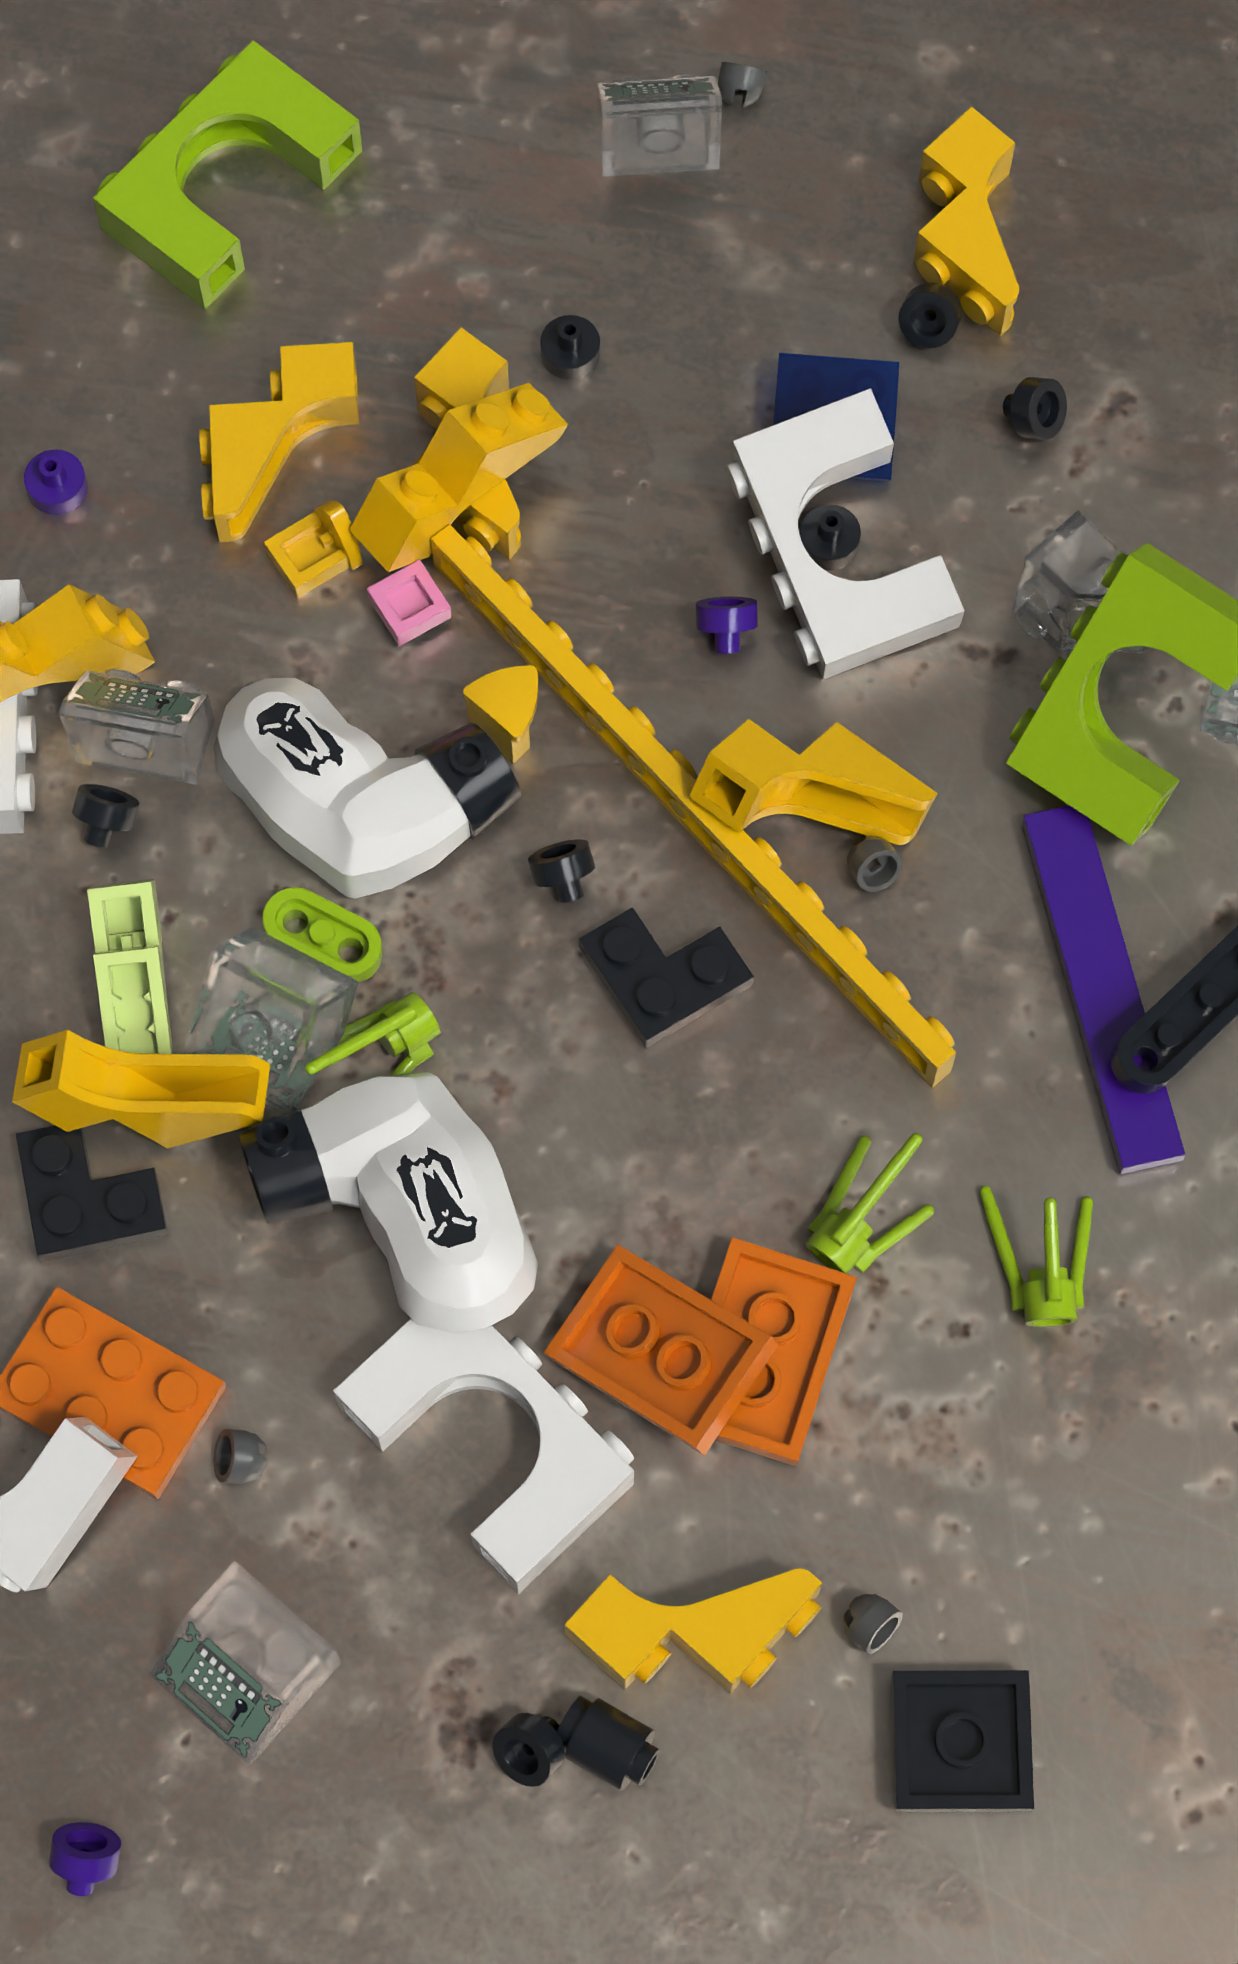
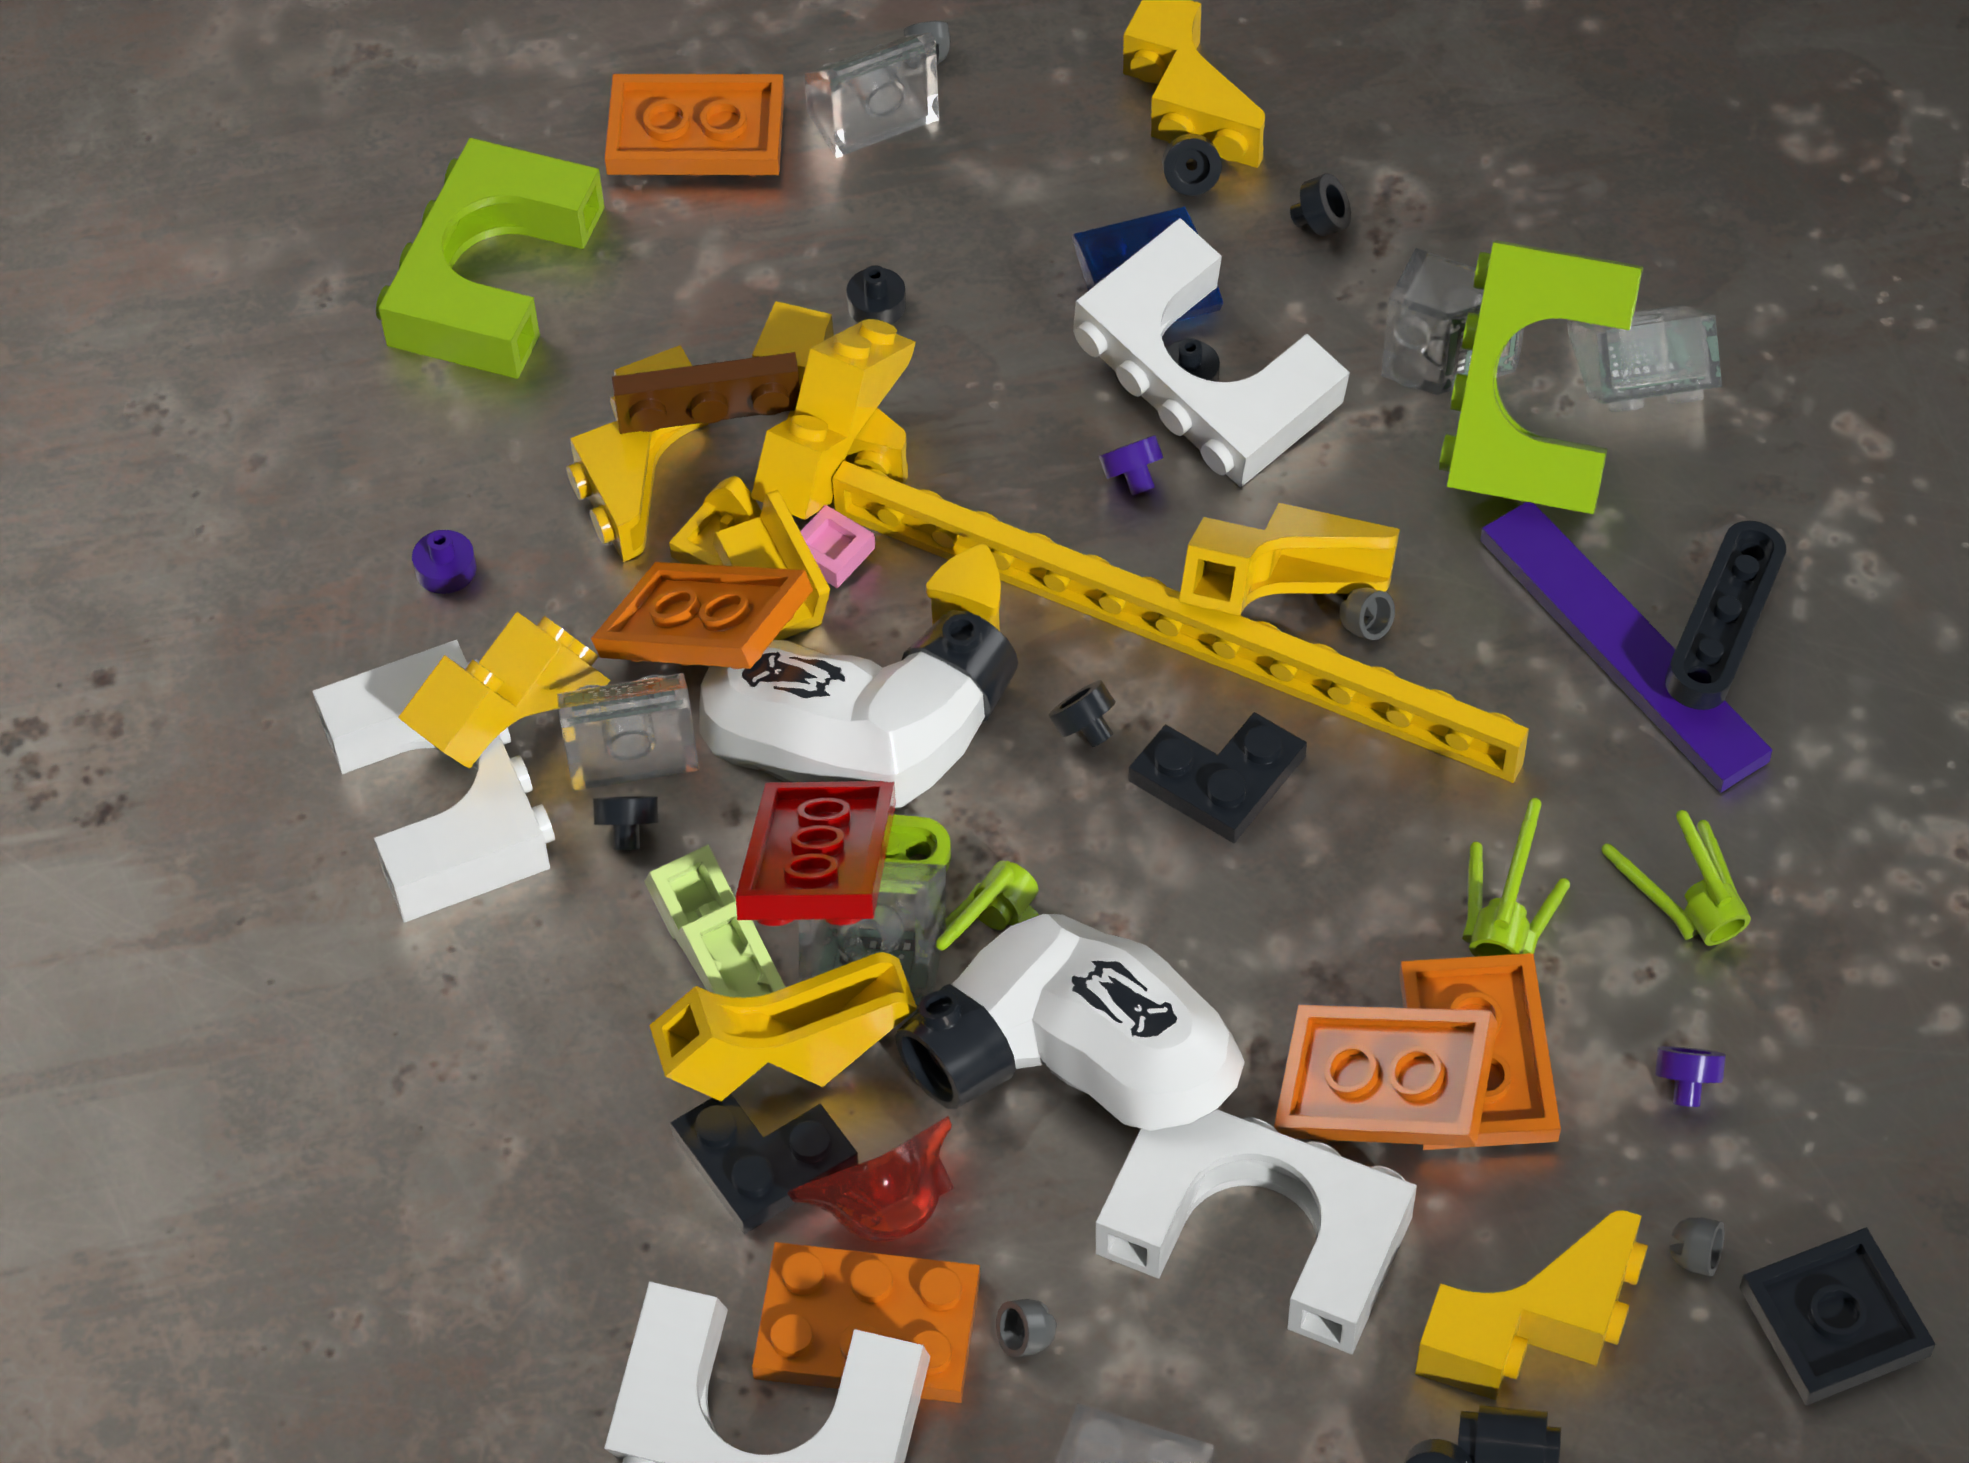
camera: 20 degrees left, 15 degrees down
none -> orange plate [591,562,813,669]
none -> orange plate [605,74,785,175]
none -> reddish brown plate [612,352,800,434]
none -> yellow panel [713,490,830,640]
none -> red plate [735,781,896,926]
none -> clear red hat [787,1115,955,1243]
none -> dark purple tile [1655,1046,1726,1107]

